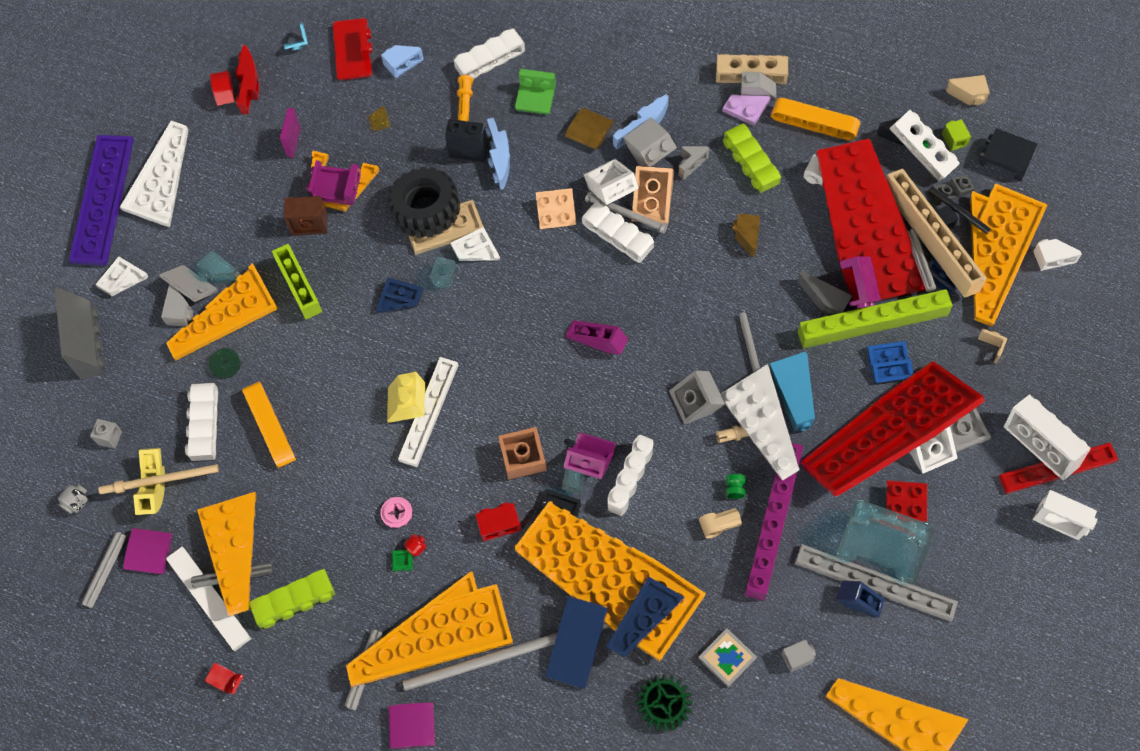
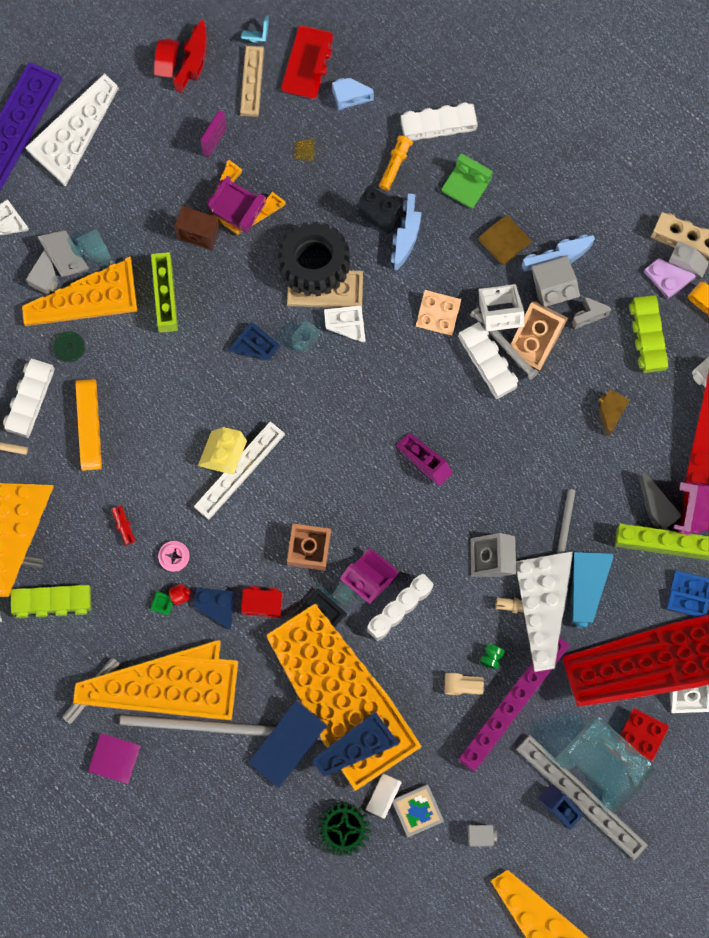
camera: 15 degrees right, 10 degrees up
none -> red pin [111,505,136,546]
none -> dark blue wing [194,588,235,630]
none -> tan tile [240,46,264,117]
none -> white tile [366,774,402,819]

